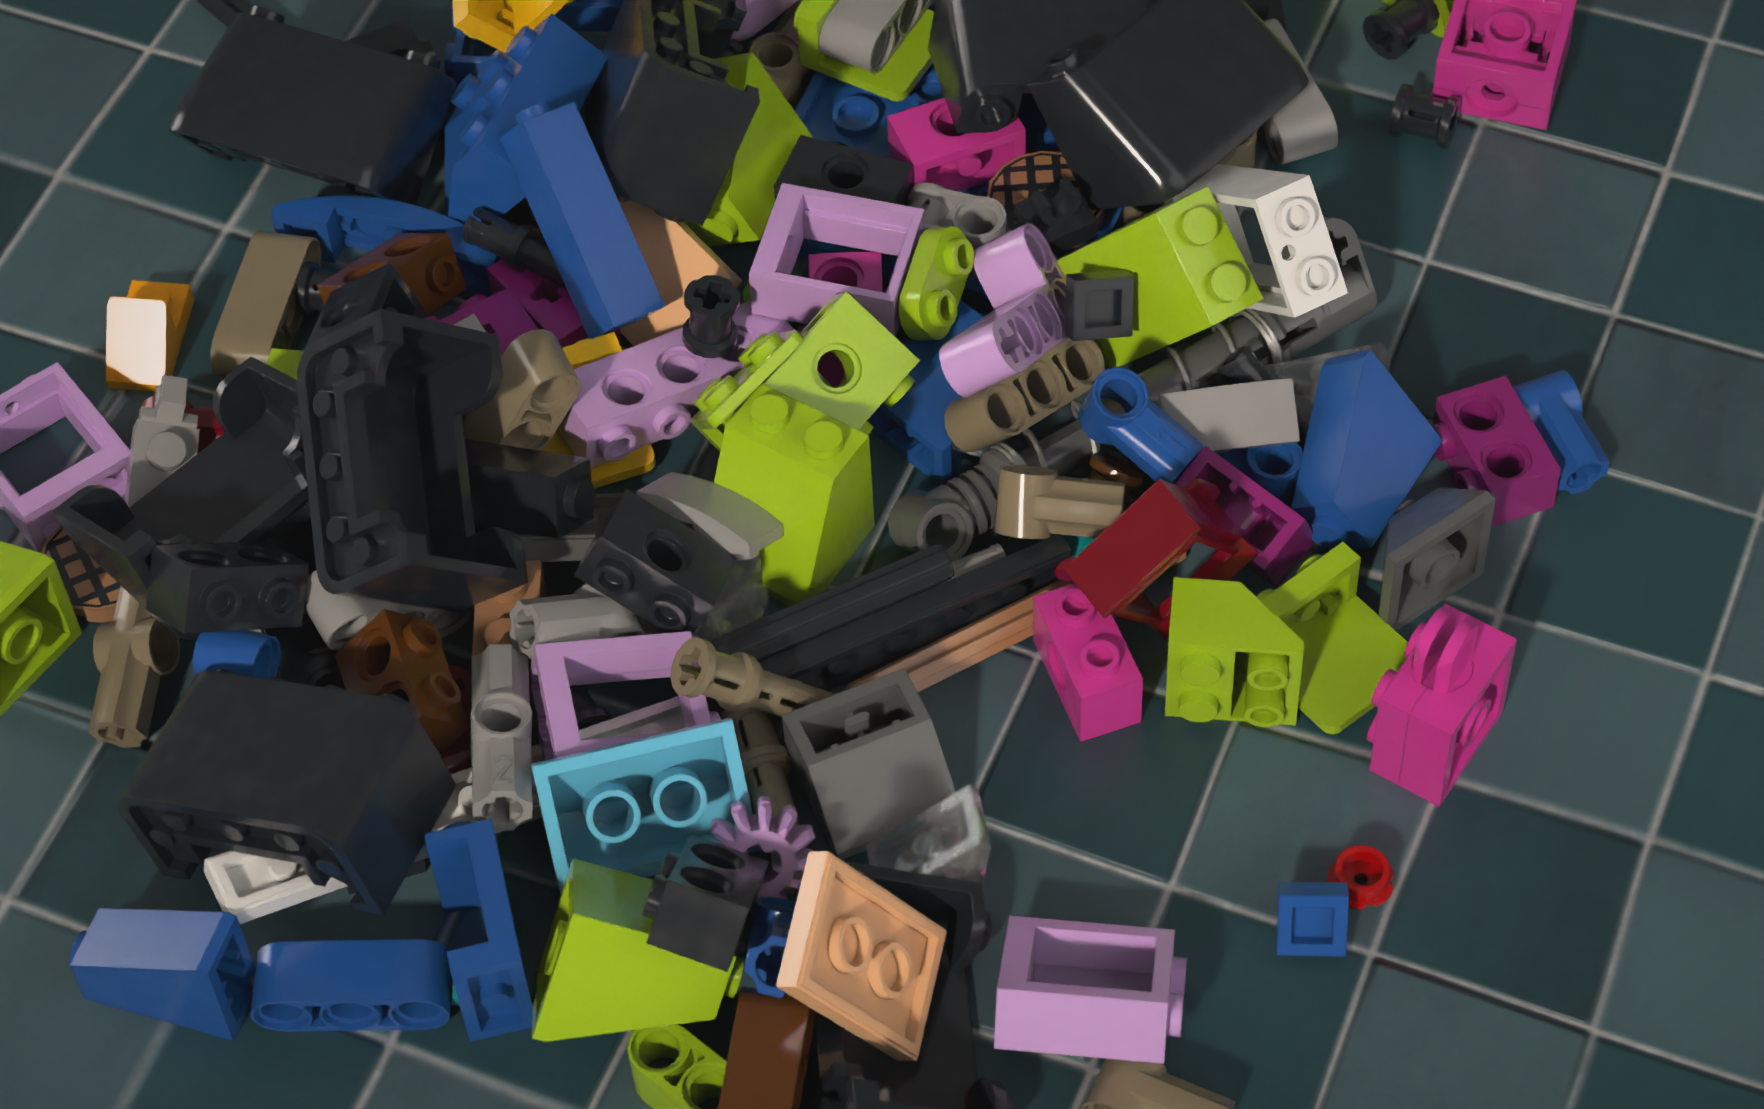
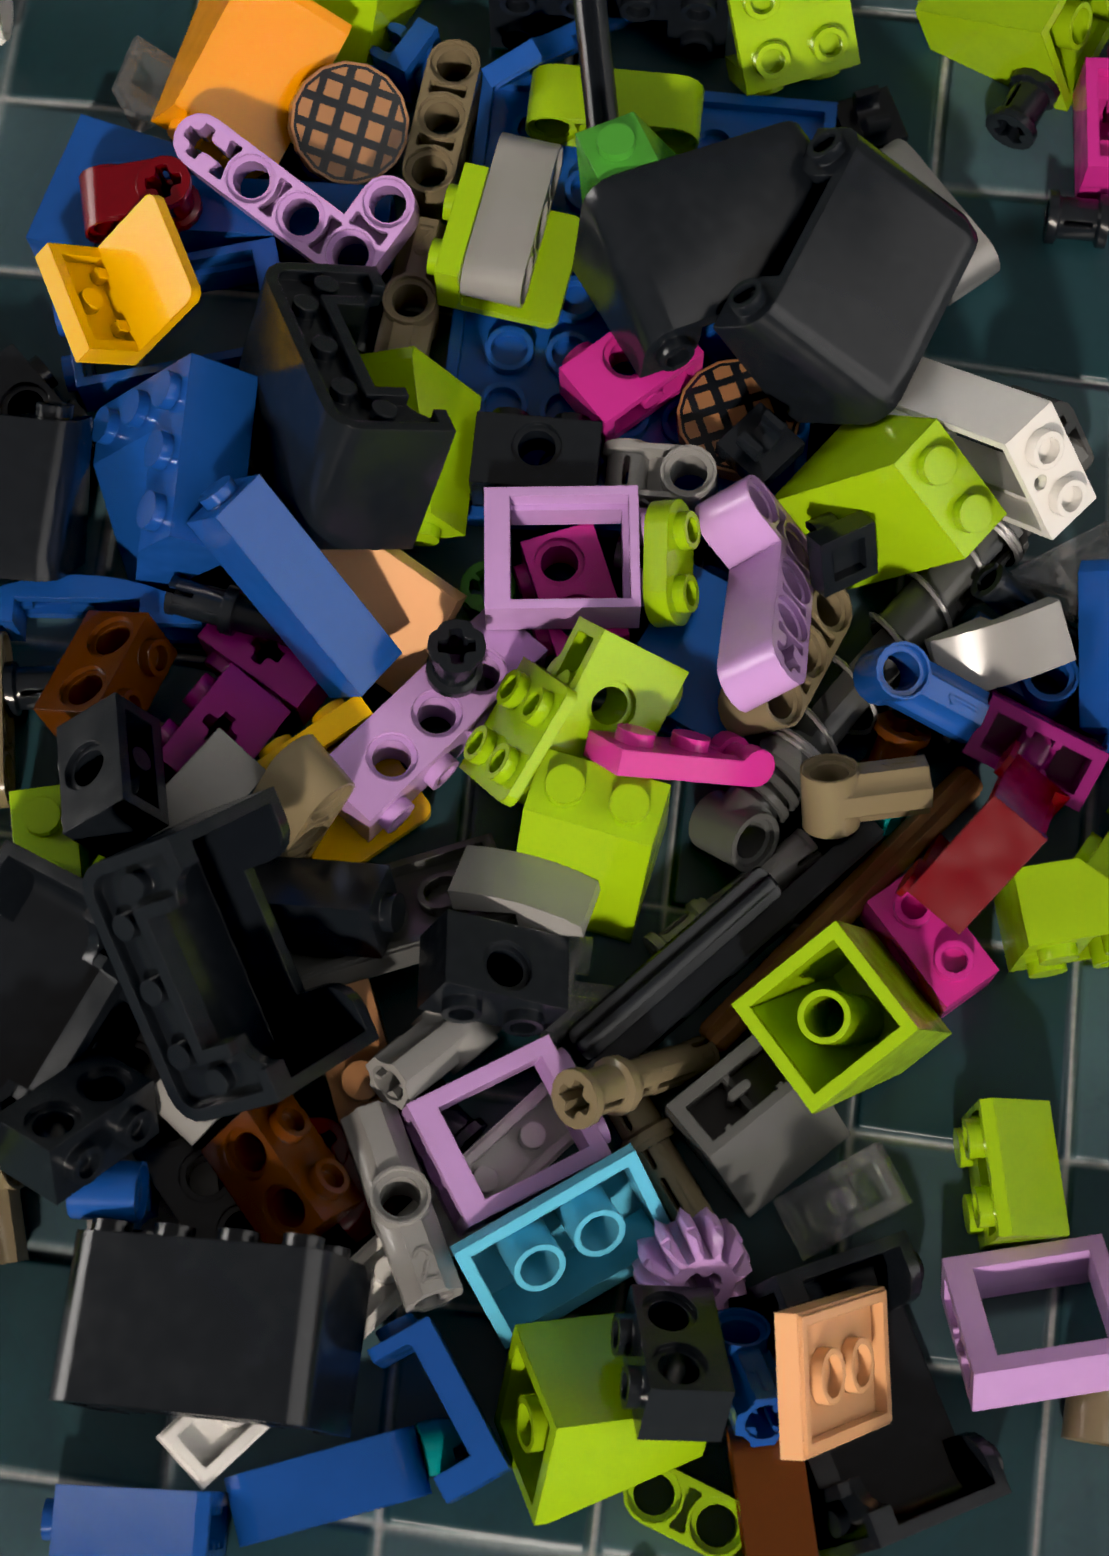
camera: 15 degrees left, 20 degrees up
none -> dark pink plate [583,723,775,787]
none -> lime slope [731,920,952,1114]
none -> lime slope [953,1098,1070,1250]

